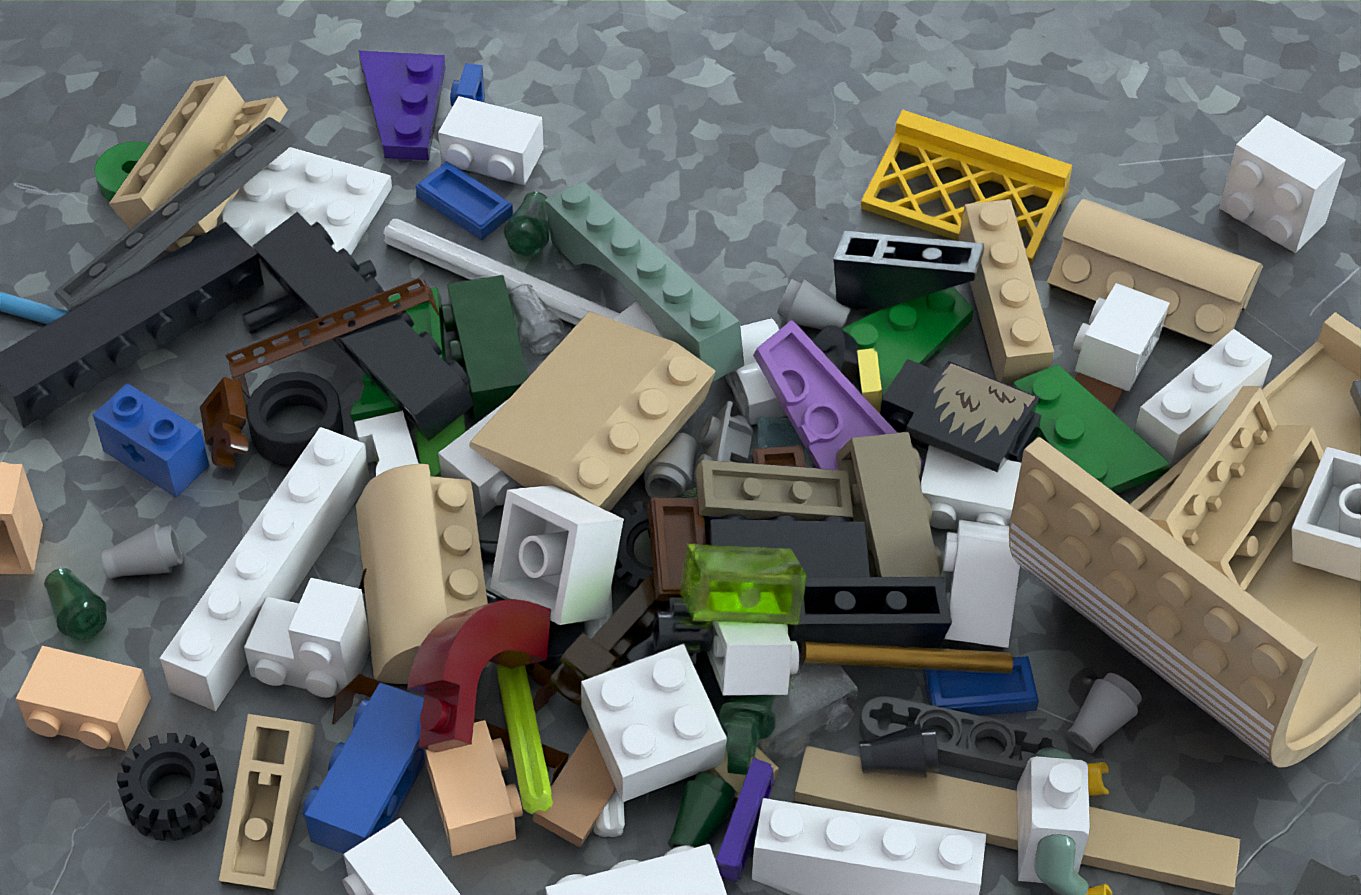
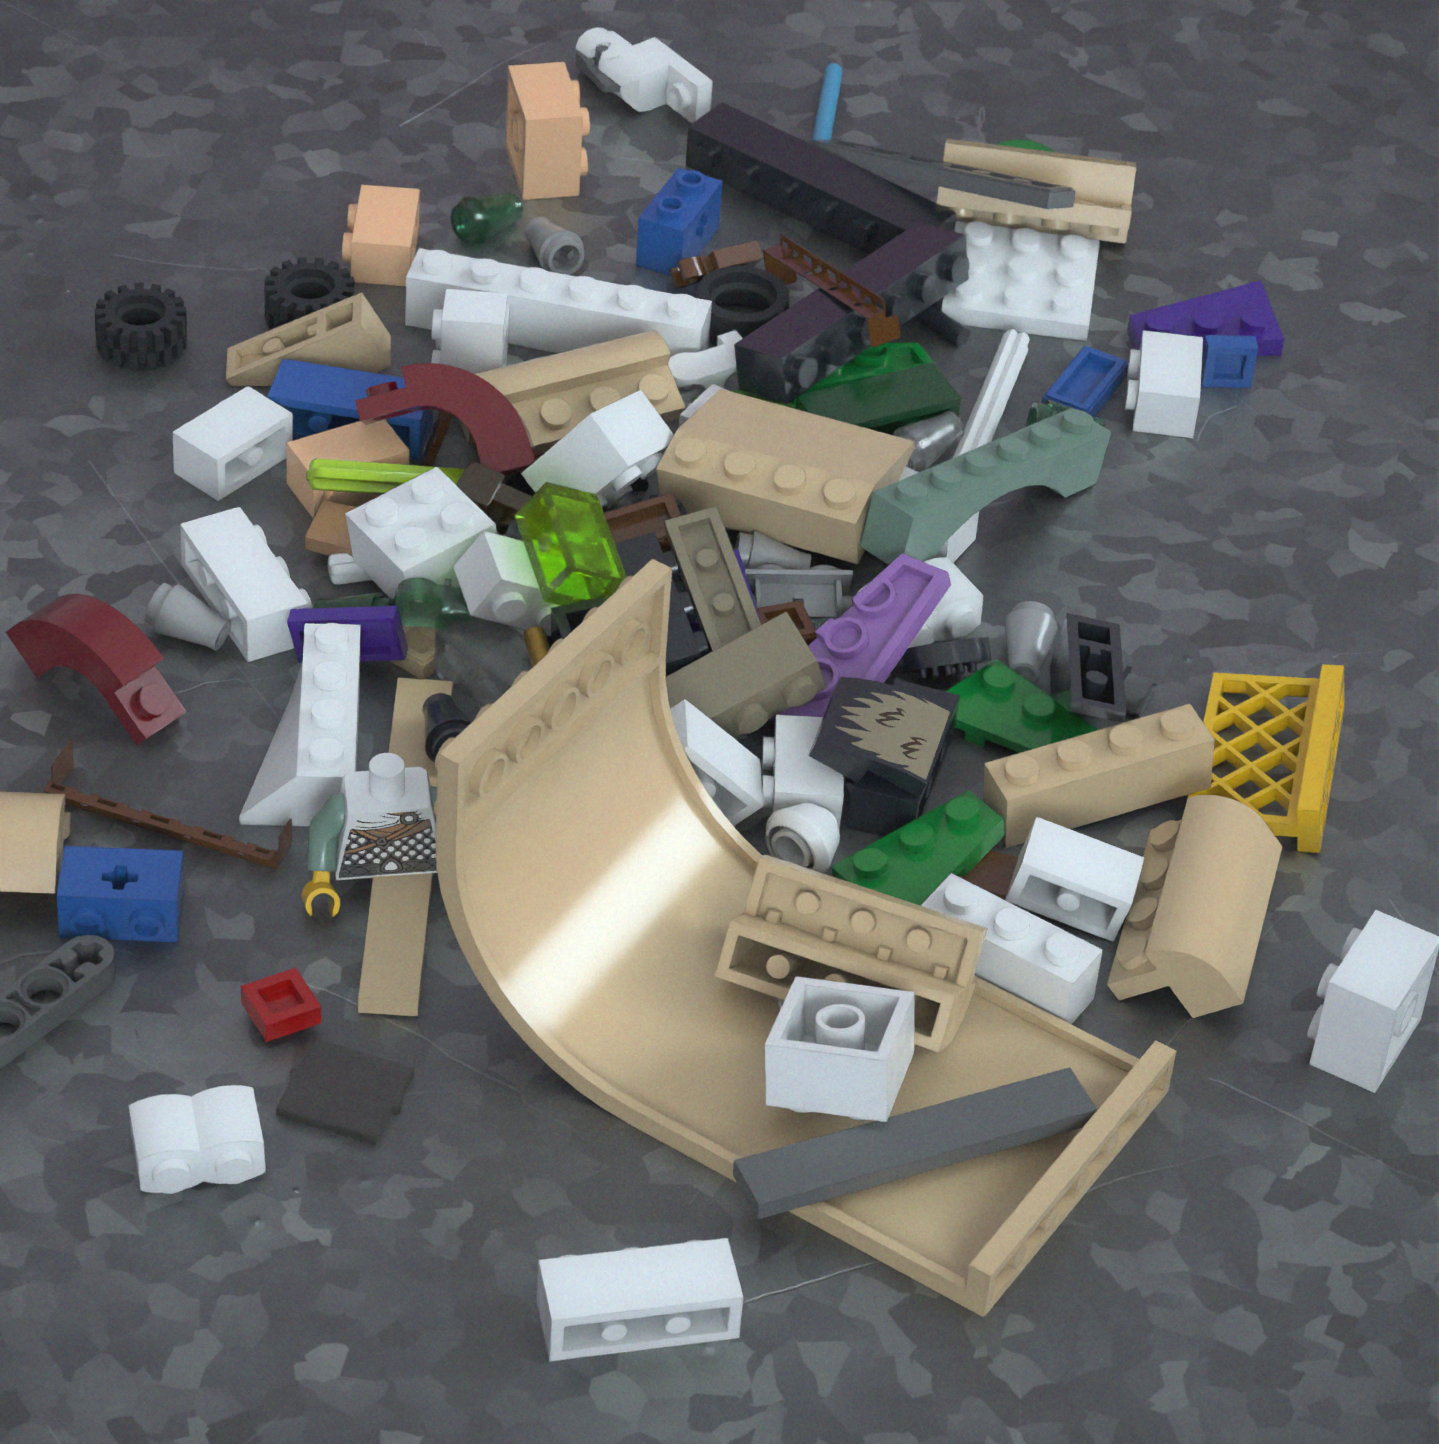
camera: 75 degrees right, 10 degrees down
light yellow tile [857,348,882,414] -> none

